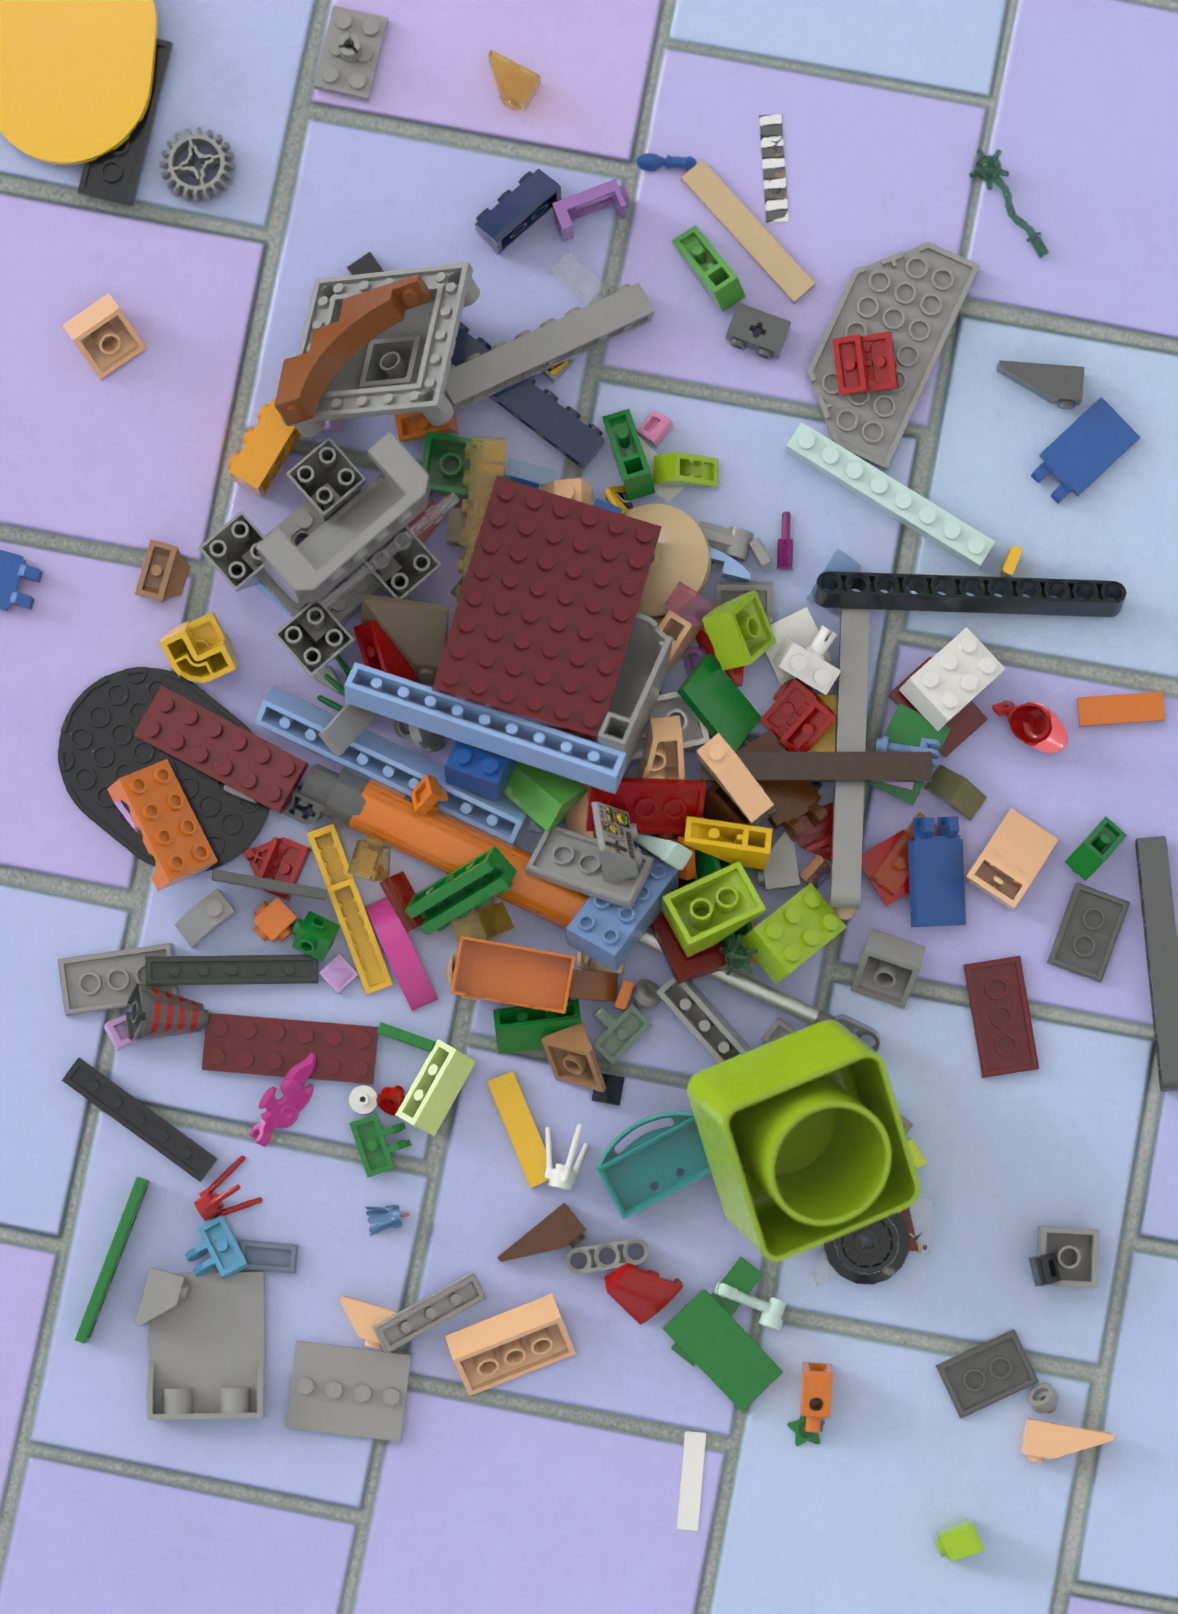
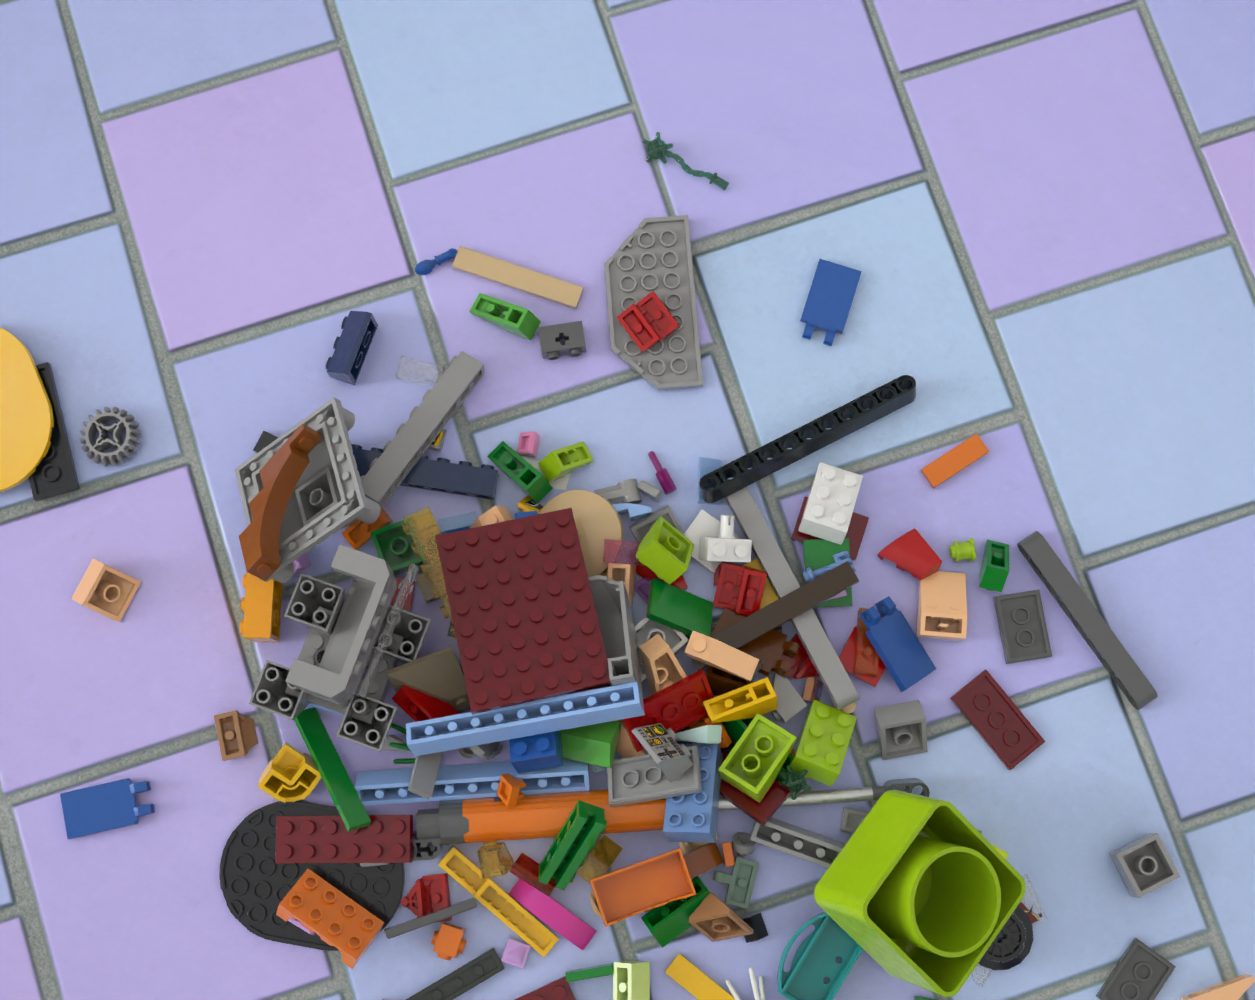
camera: 30 degrees left, 5 degrees down
light grey slope [175,888,237,948] -> none
green brick [292,910,340,962] -> none
light grey plate [313,5,388,101] -> none
clear yellow slope [488,50,541,112] -> none
medium lavender window [552,179,629,242] -> none
sticker [759,114,789,223] -> none
light aqua brick [785,422,995,571] -> none
olive slope [924,764,987,821] -> none
red hair [992,700,1068,753] -> none
dark grey slope [997,360,1085,409] -> none
yellow tile [1000,546,1023,577] -> none
light grey tile [1027,1383,1059,1413] -> none
black slope [1029,1252,1061,1286] -> none
none -> green tile [294,707,371,832]
none -> red slope [877,528,942,580]
none -> lime brick [949,538,976,563]

